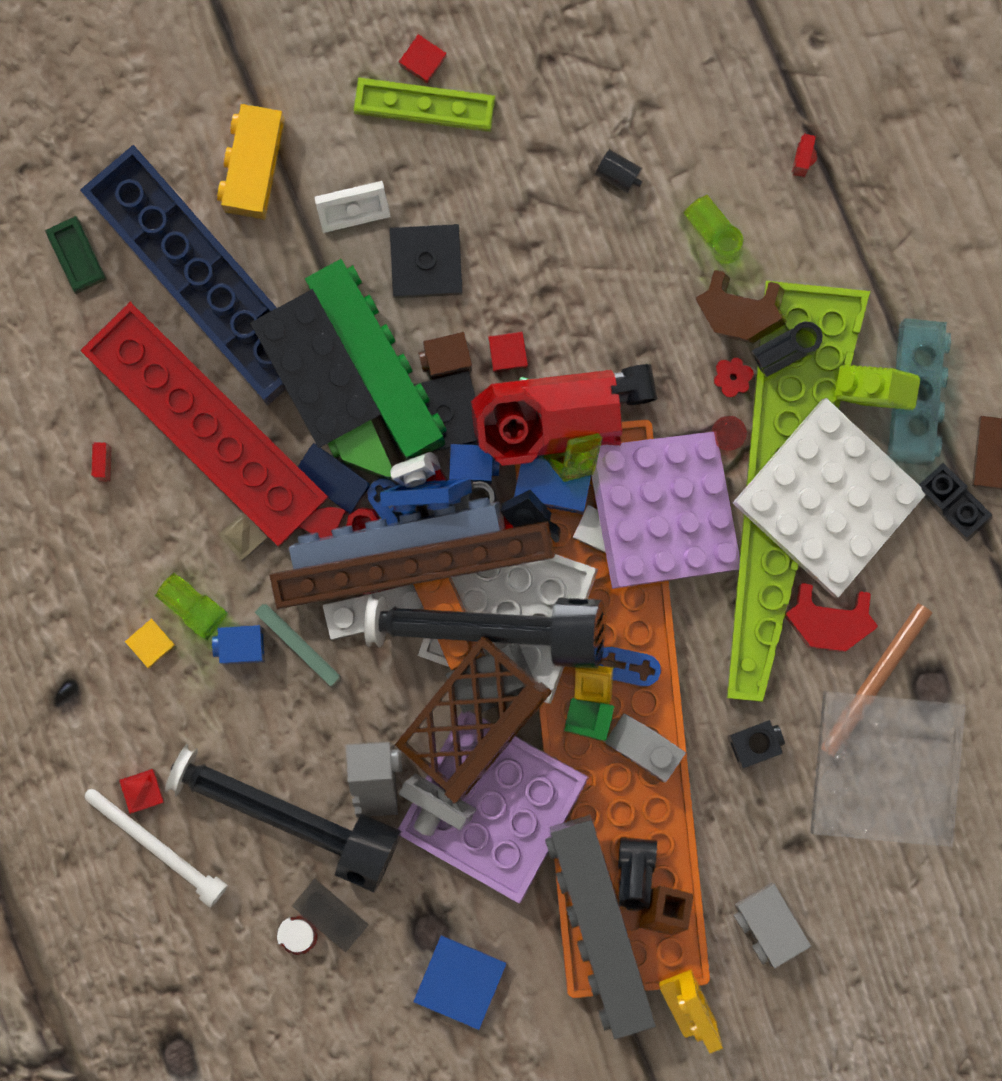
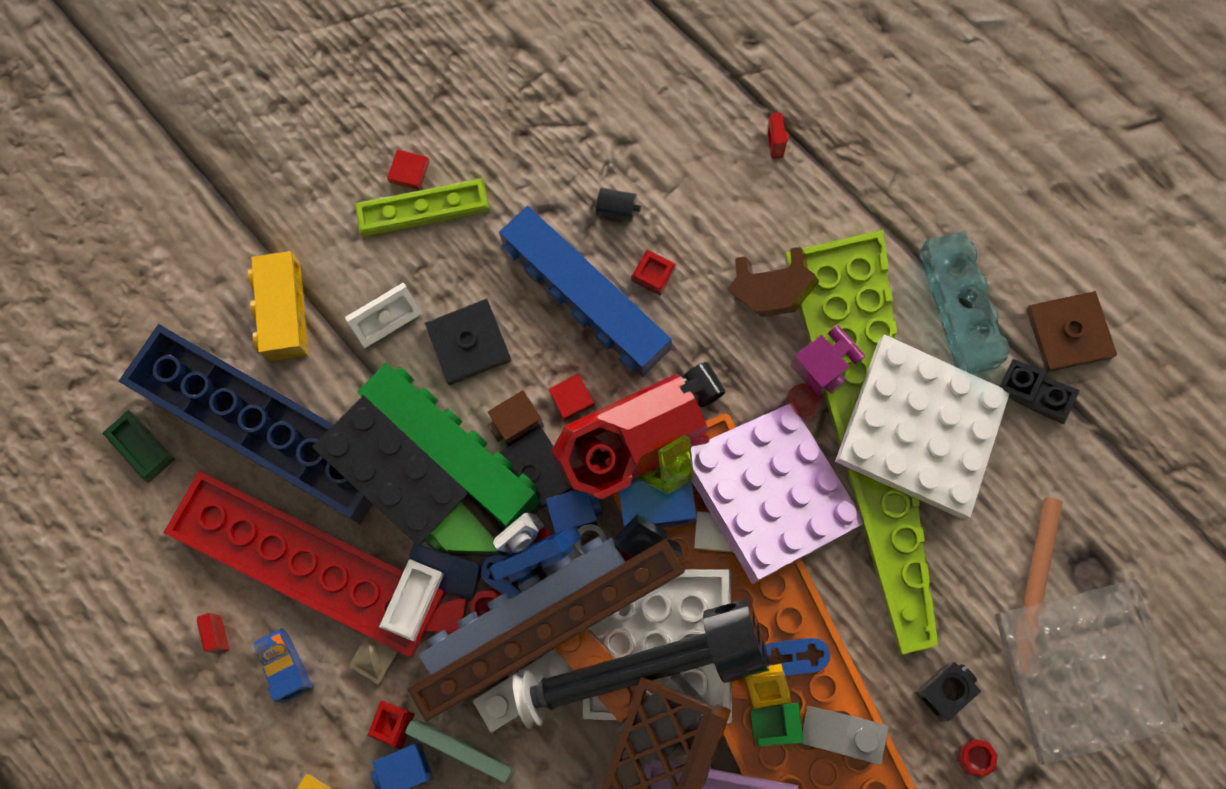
camera: 10 degrees left, 10 degrees down
clear neon green piece [155,572,229,641] -> none
clear neon green piece [683,194,743,264] -> none
red plant [714,358,754,398] -> none
black piece [751,321,823,378] -> none
red piece [785,583,878,653] -> none
lime brick [835,365,920,410] -> none
none -> blue leg [254,628,314,703]
none -> red tile [367,700,415,749]
none -> white tile [379,559,444,642]
none -> blue brick [499,205,672,377]
none -> red tile [631,250,676,296]
none -> magenta brick [791,325,866,397]
none -> red tile [957,739,998,778]

